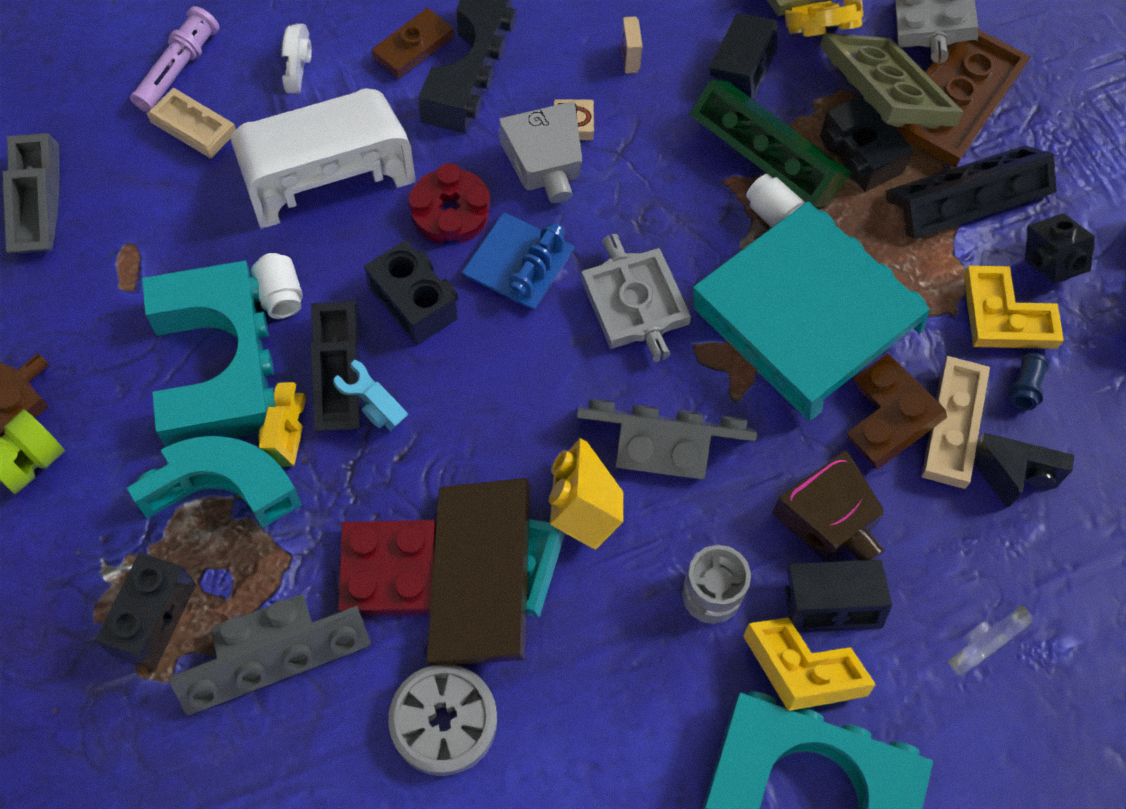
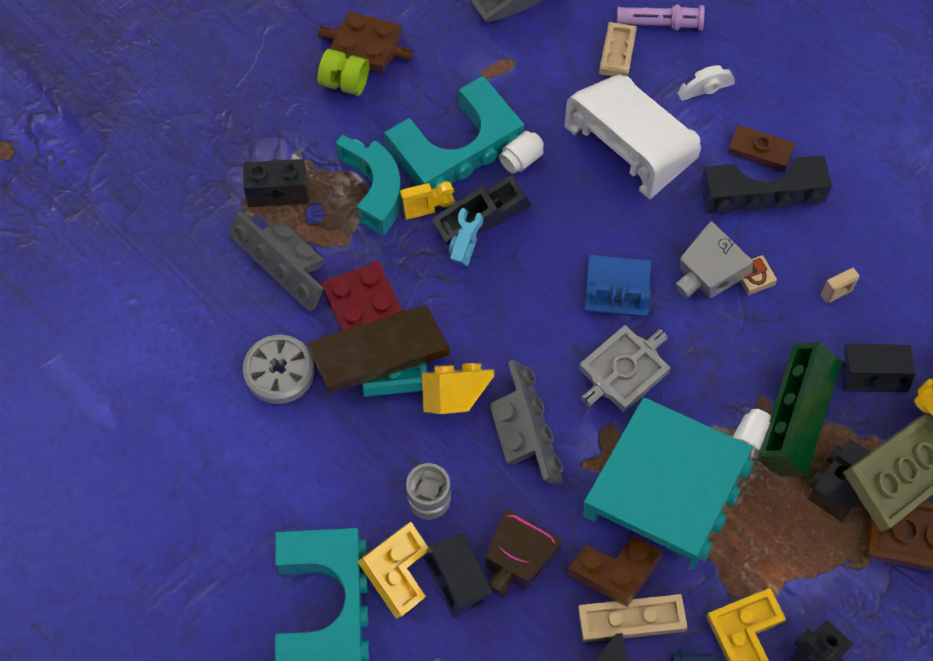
camera: 70 degrees right, 0 degrees up
black brick [364,240,459,346] -> none
dark red plate [408,163,491,244] -> none
black fence [885,145,1057,239] -> none

